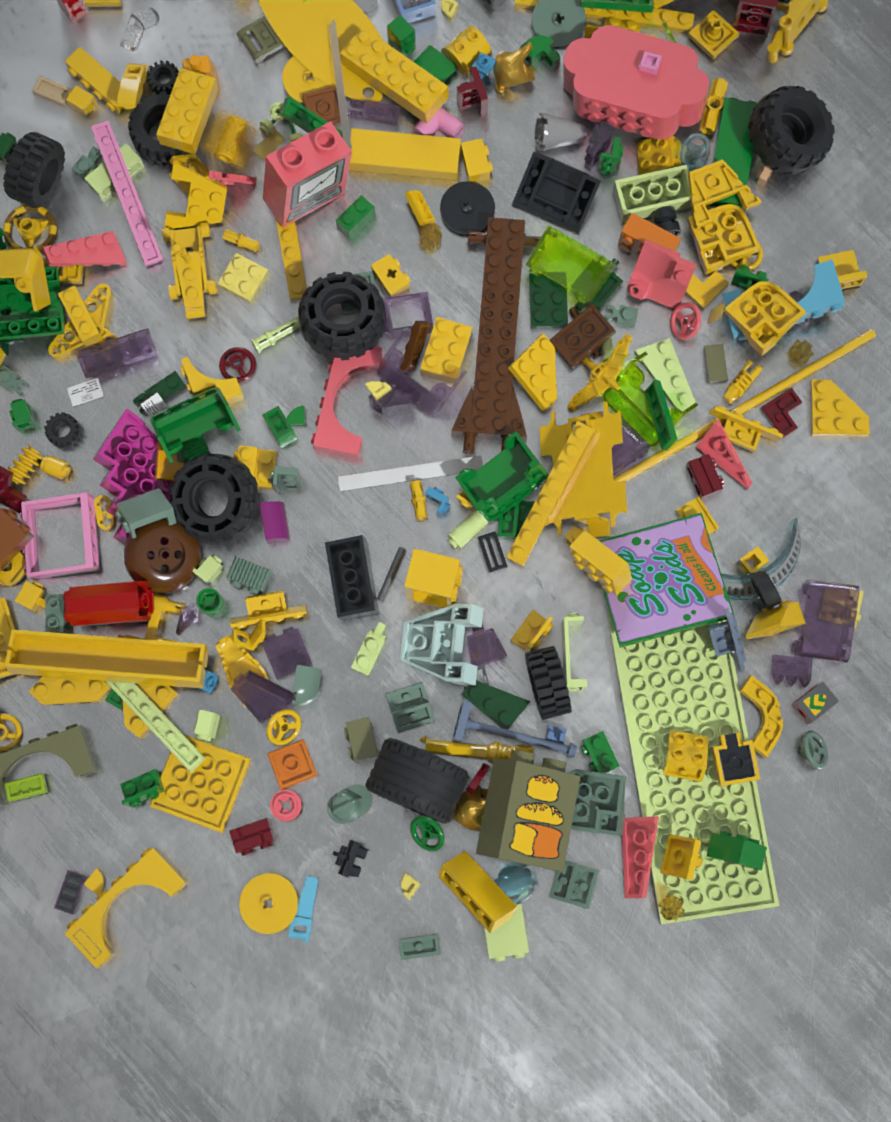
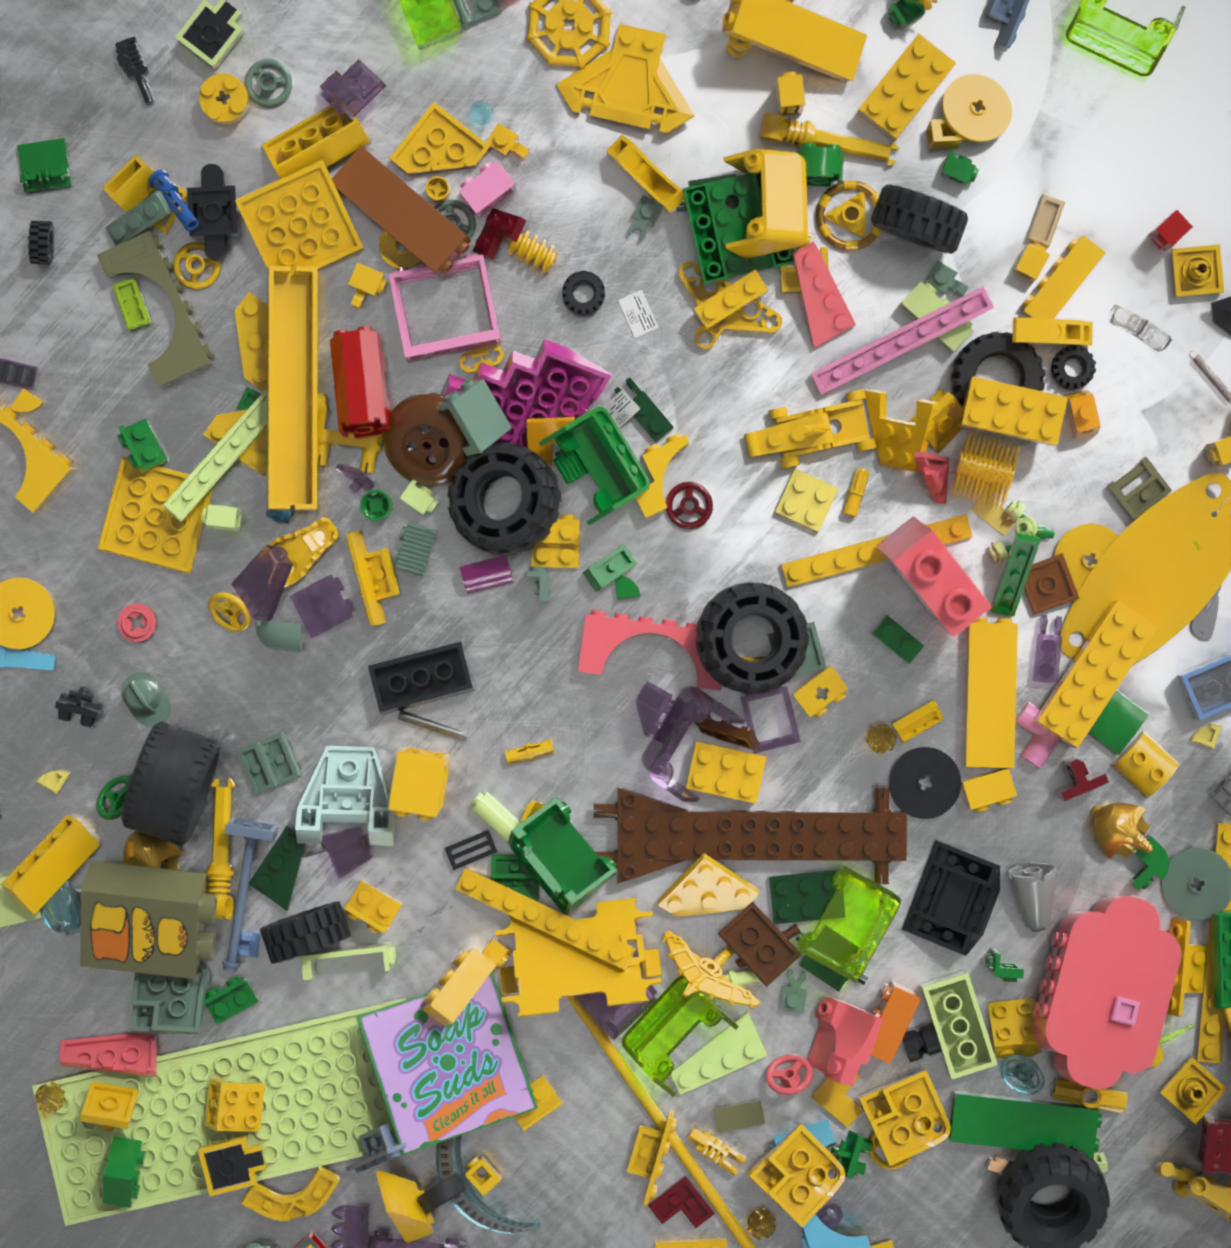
camera: 80 degrees right, 10 degrees up
green brick [9,399,35,431] -> none
yellow brick [40,456,71,480] -> none
sand green bracket [45,594,73,634] -> none
clear purple brick [77,328,158,378] -> none
dark red brick [229,818,276,856] -> none
yellow bracket [232,620,266,651] -> none
yellowish green pin [250,316,300,354] -> none
orange tile [267,739,318,790] -> none
white sticker [328,19,352,149] -> none
white sticker [338,455,483,491] -> none
olive brick [343,717,378,763] -> none
yellowish green hinge [351,622,386,677] -> none
light yellow tile [365,381,392,401] -> none
green brick [387,15,416,56] -> none
dark azure bracket [425,487,451,517] -> none
dark red tile [466,763,491,795] -> none
dark azure bracket [472,52,496,79] -> none
sand green slope [549,860,600,910] -> none
clear purple plate [584,121,615,172] -> none
green tile [645,379,678,450] -> none
dark red brick [686,454,725,500] -> none
yellow wing [688,159,762,229] -> none
coral wing [696,420,752,489] -> none
light yellow sticker [707,302,725,324] -> none

